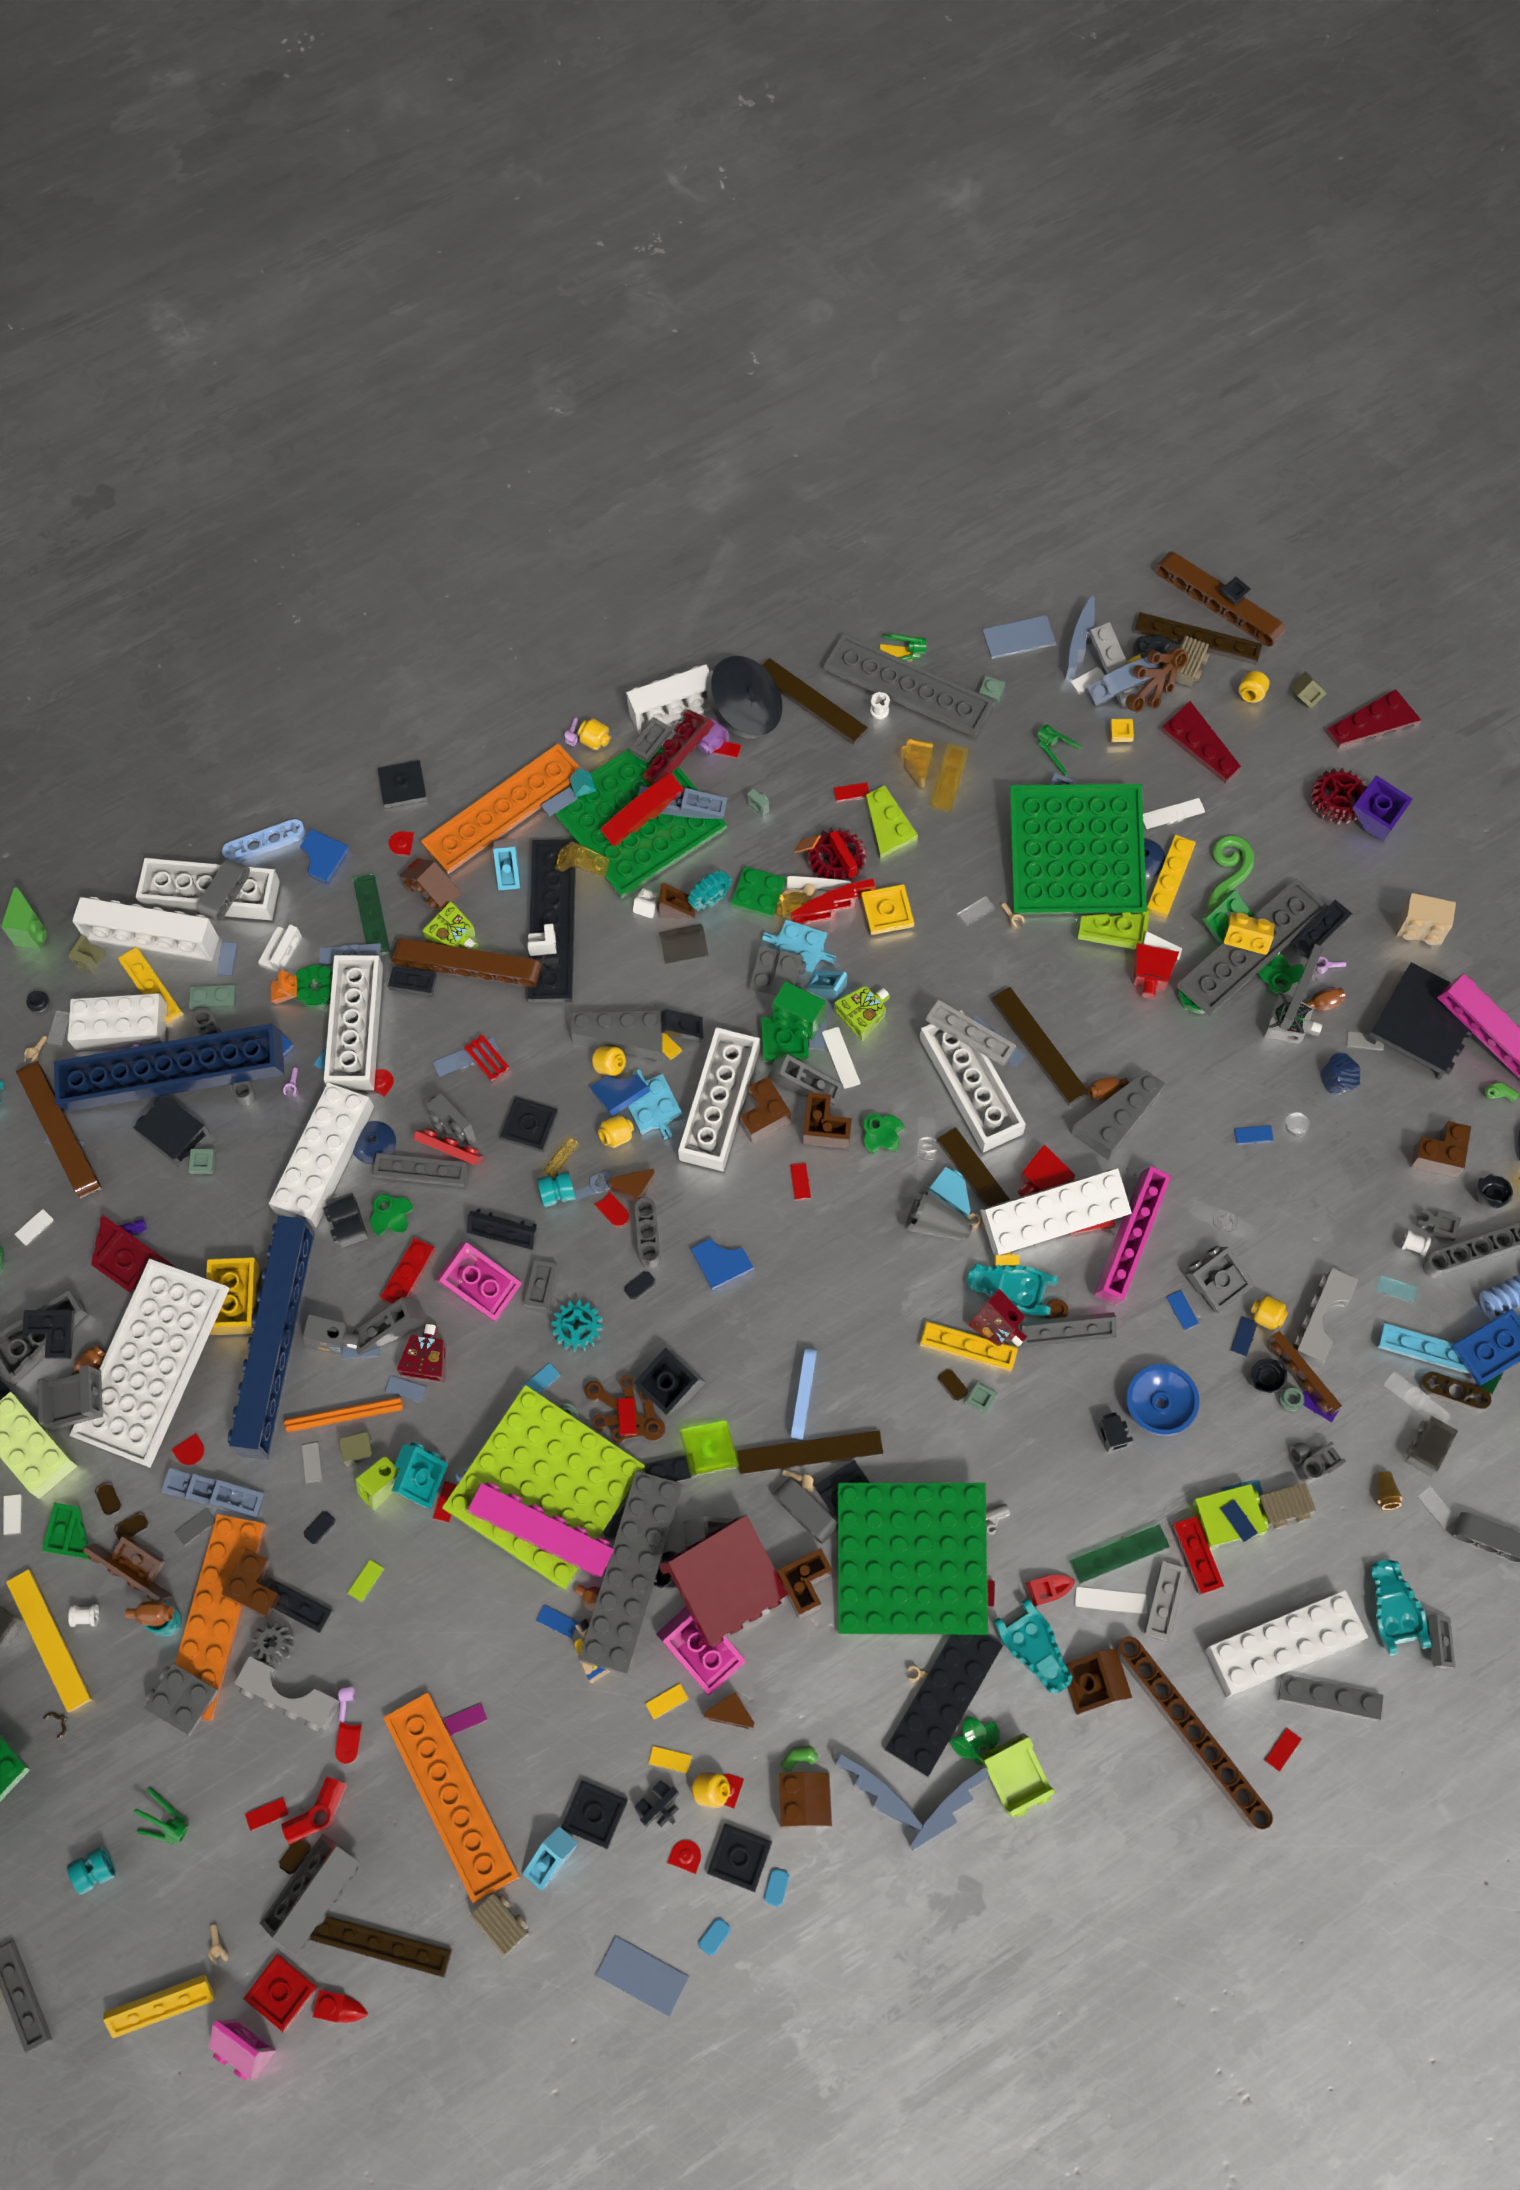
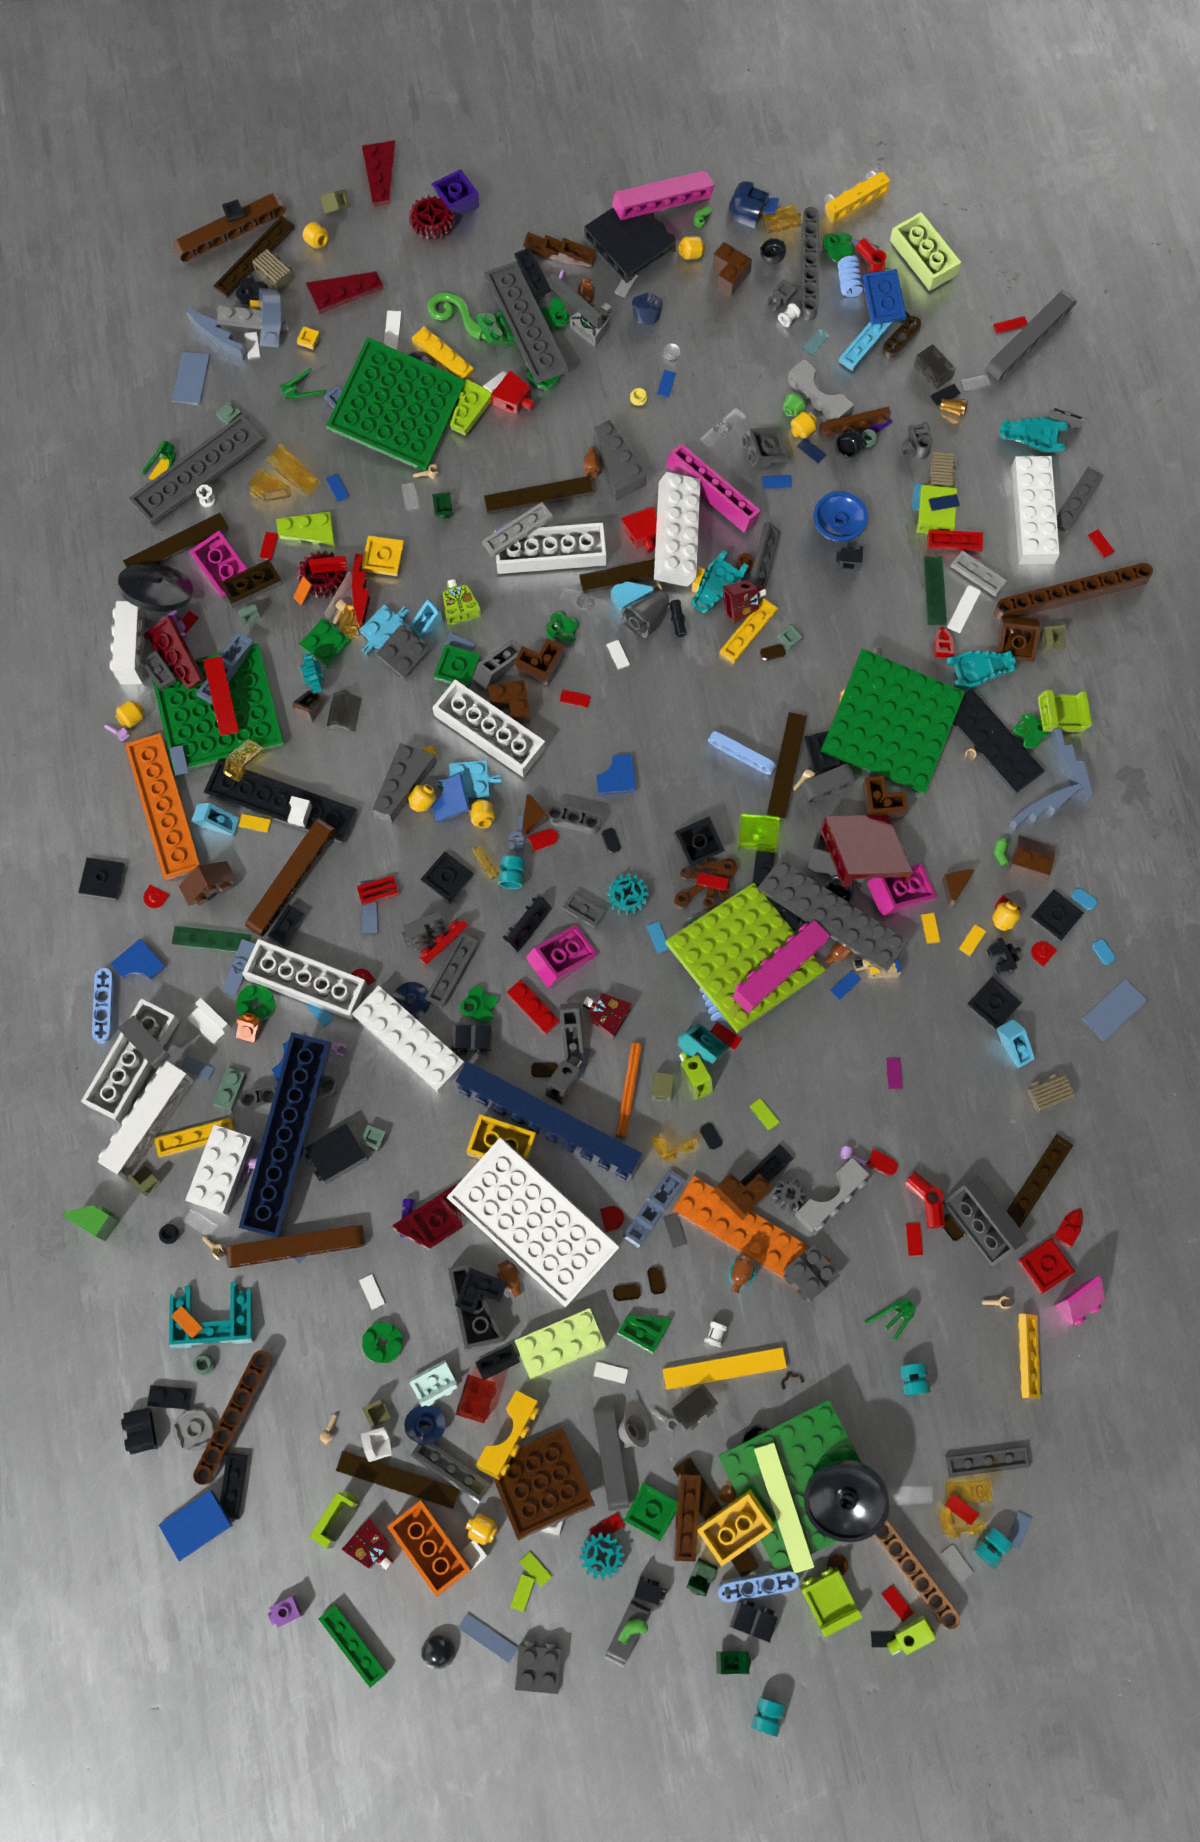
camera: 70 degrees left, 5 degrees up
dark grey panel [37,1365,103,1430] -> none
reddish brown bracket [82,1535,172,1601] -> none
light grey window [301,1442,323,1483] -> none
orange plate [383,1693,520,1904] -> none
sand blue window [385,1376,427,1403] -> none
lime torso [422,901,478,950] -> none
teal slope [570,768,596,797] -> none
white slope [633,888,660,918] -> none
black plate [661,1009,704,1041] -> none
green brick [772,981,826,1041] -> none
white sticker [822,1027,861,1089] -> none
reddish brown plant [1125,647,1188,713] -> none
yellow bracket [1224,912,1274,955] -> none
clear piece [1384,1371,1451,1429] -> none
tan brick [1397,893,1456,945] -> none
none -> dark pink slope [189,531,247,597]
none -> dark brown slope [220,559,282,608]
none -> yellow window [238,814,271,832]
none -> blue window [326,473,349,502]
none -> dark green bracket [432,492,453,519]
none -> reddish brown slope [522,232,596,267]
none -> dark brown piece [531,1062,558,1077]
none -> white window [606,640,630,670]
none -> light yellow plate [630,388,648,406]
none -> clear yellow bracket [651,1134,697,1162]
none -> black pin [669,600,687,638]
none -> yellow head [678,236,705,260]
none -> bright green cone [783,393,806,416]
none -> black window [930,384,960,406]
none -> olive panel [1040,625,1066,651]

